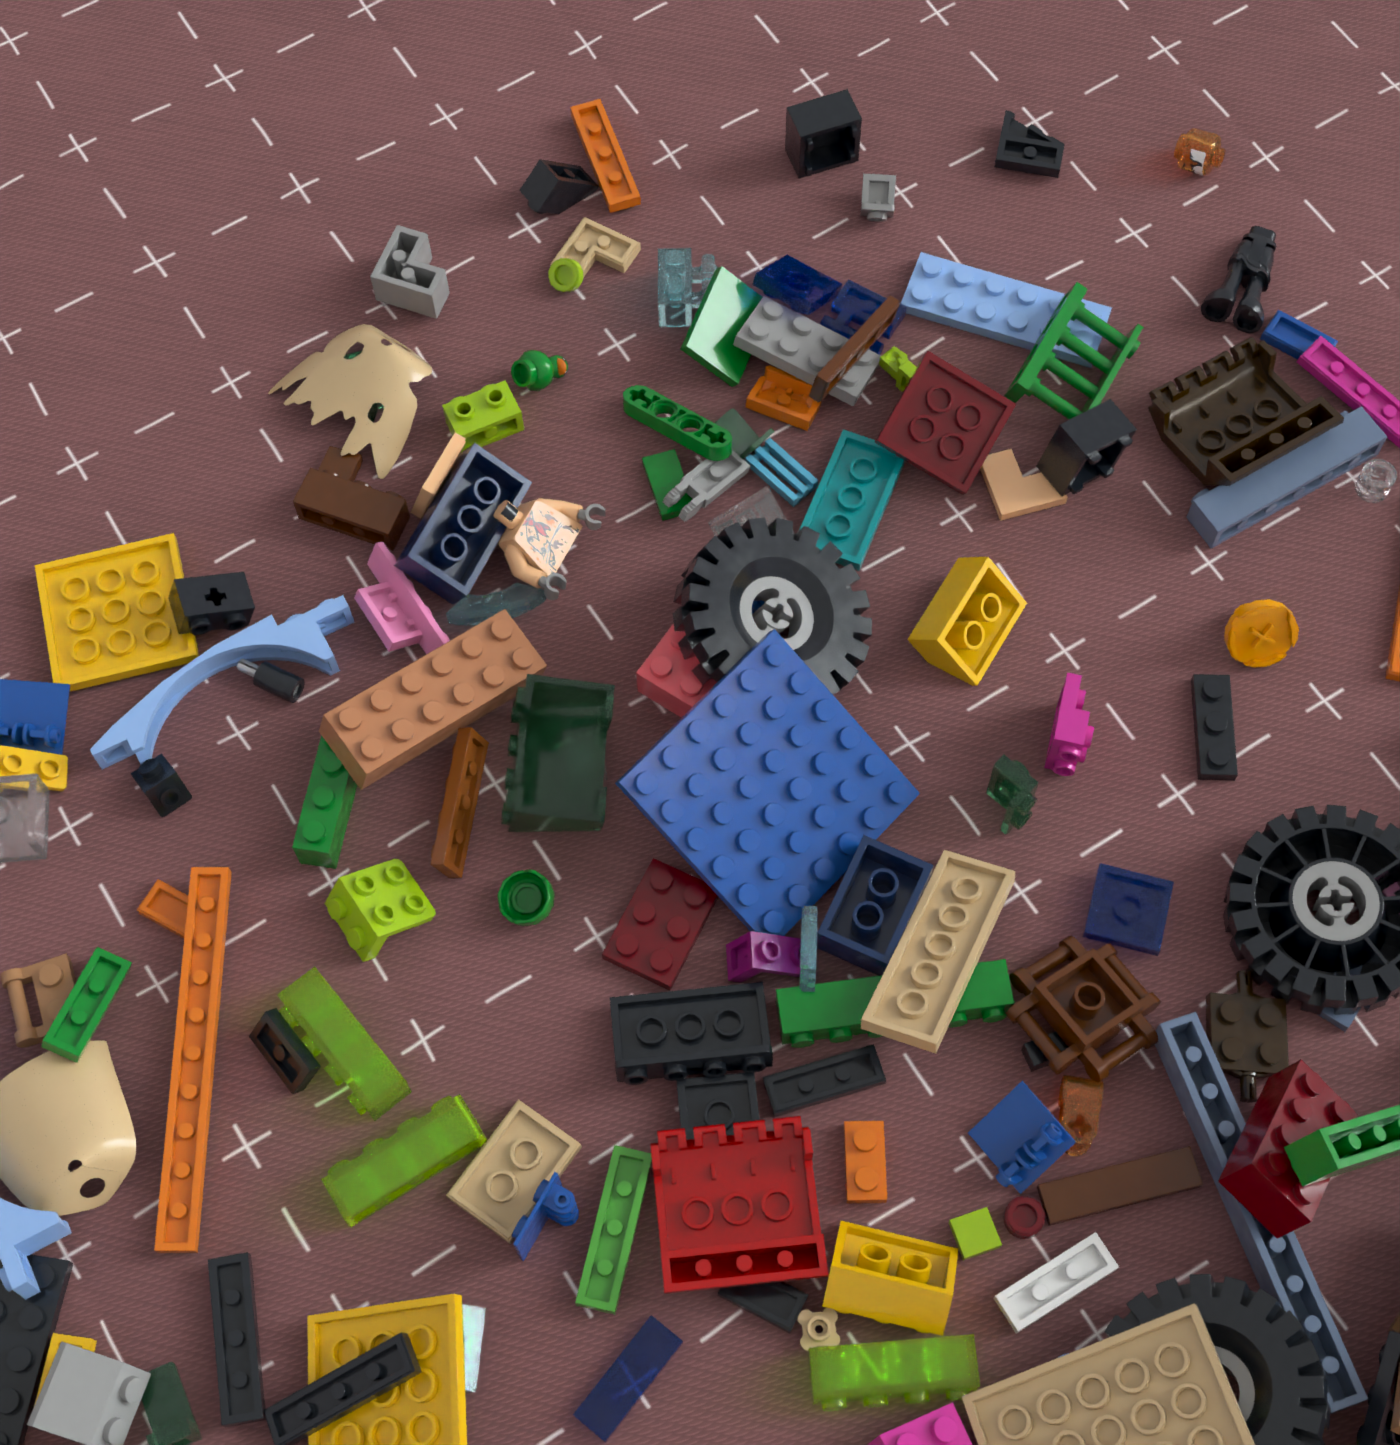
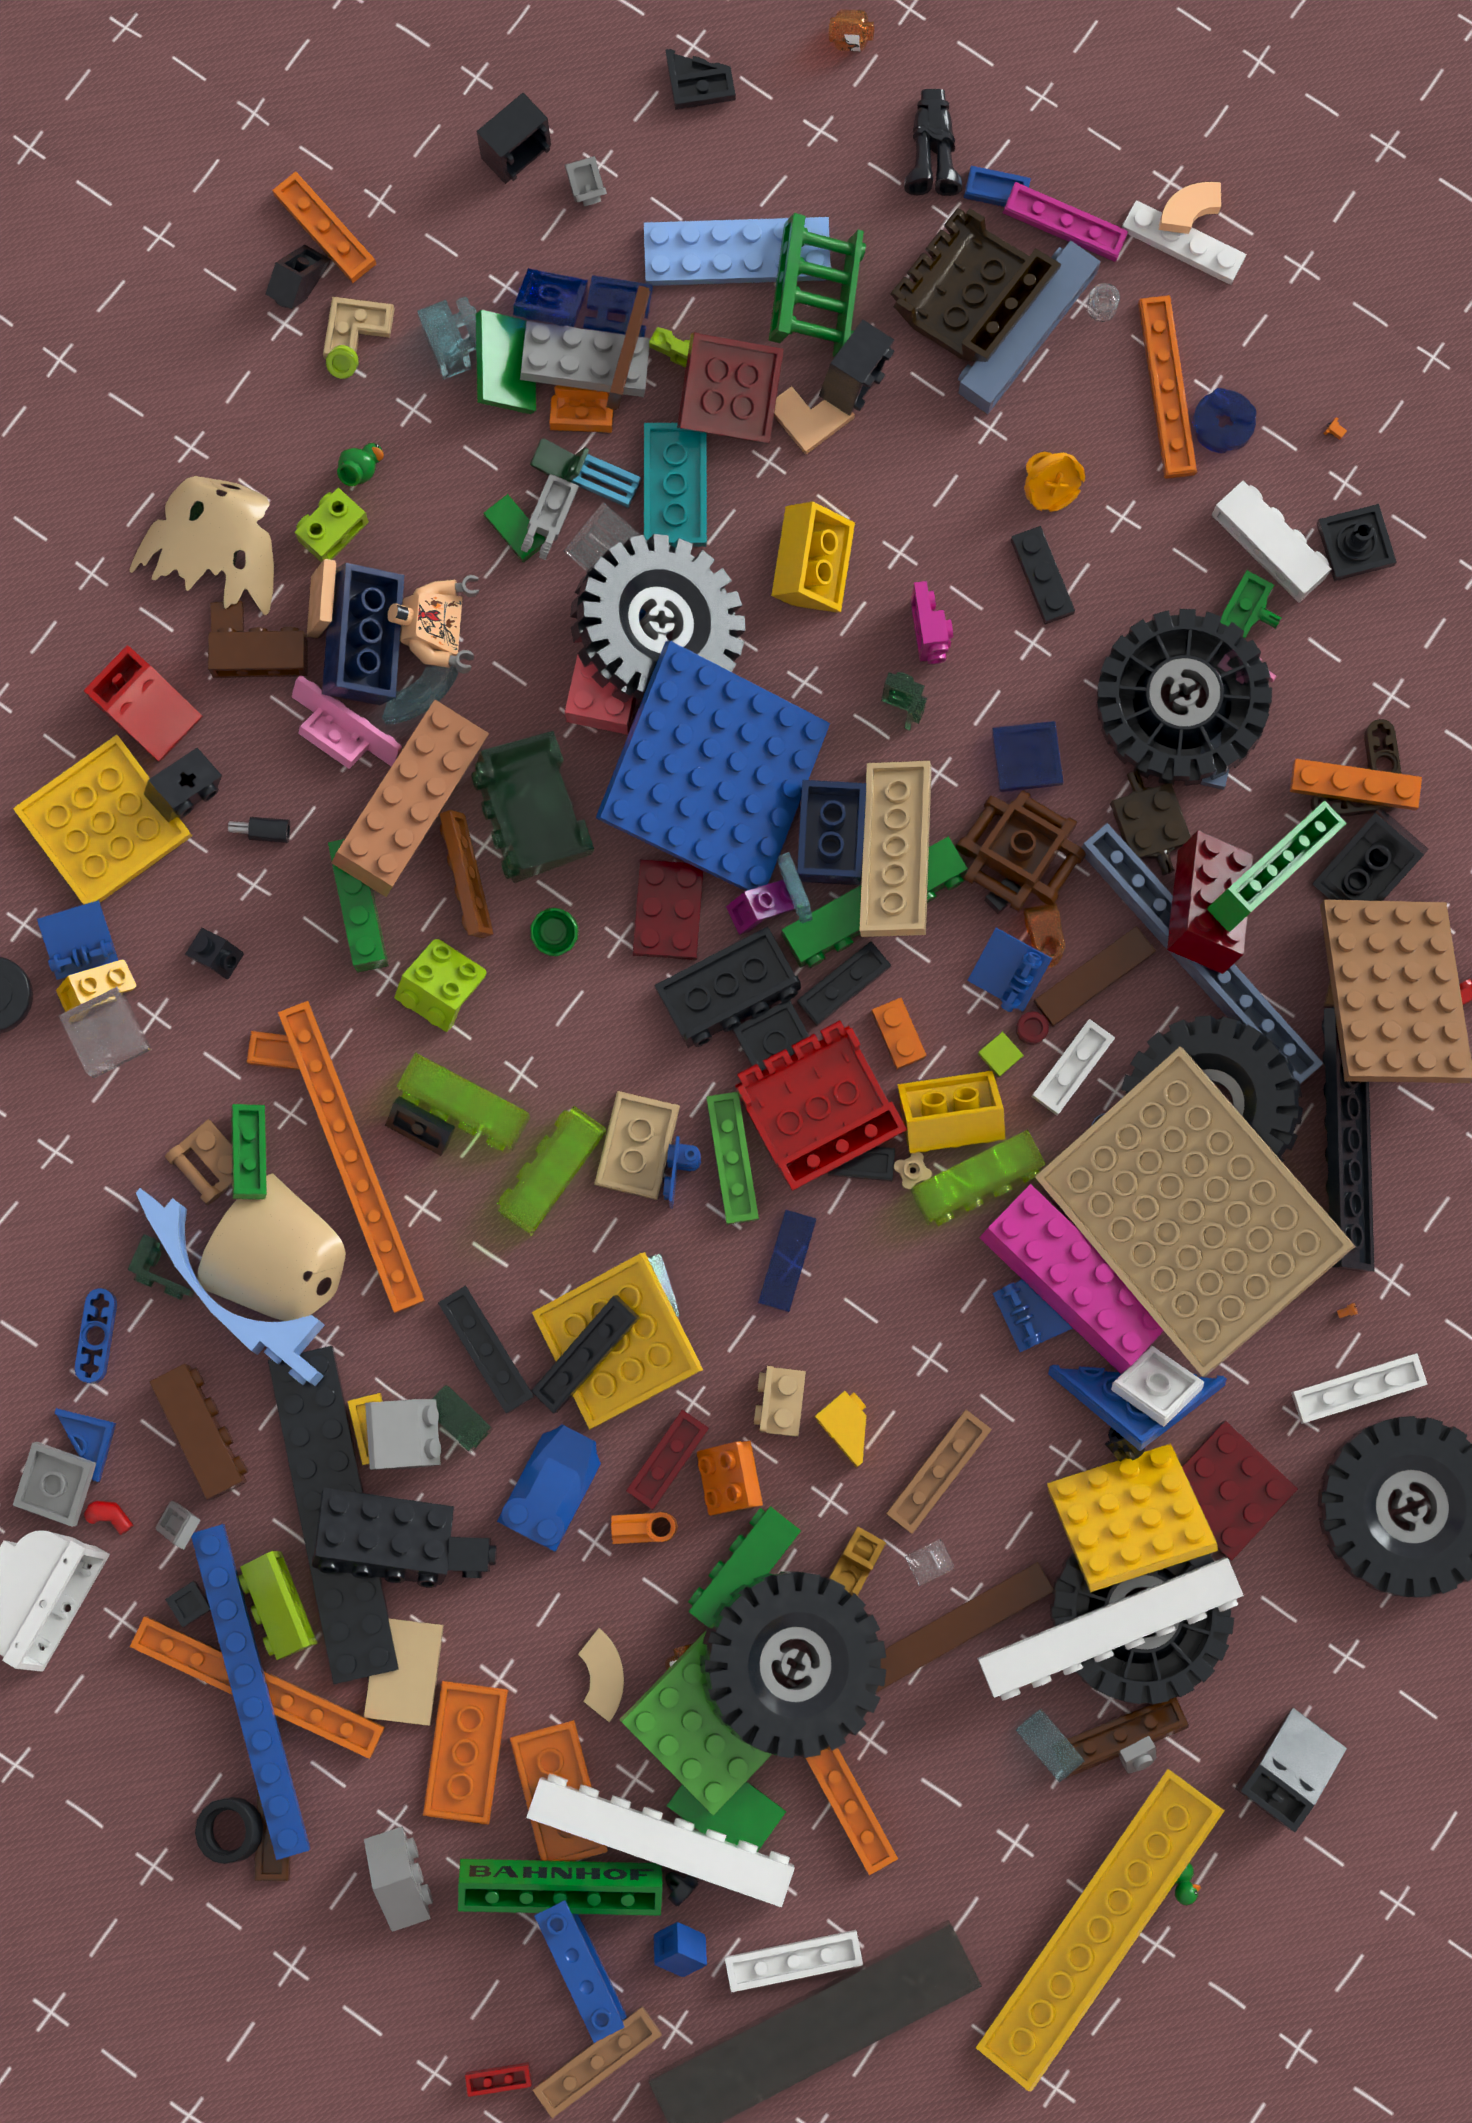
camera: 25 degrees left, 15 degrees up
light blue slope [90,595,354,770] -> none
light grey brick [370,225,450,319] -> none
green beam [623,385,732,461] -> none
none -> slope [83,645,203,762]

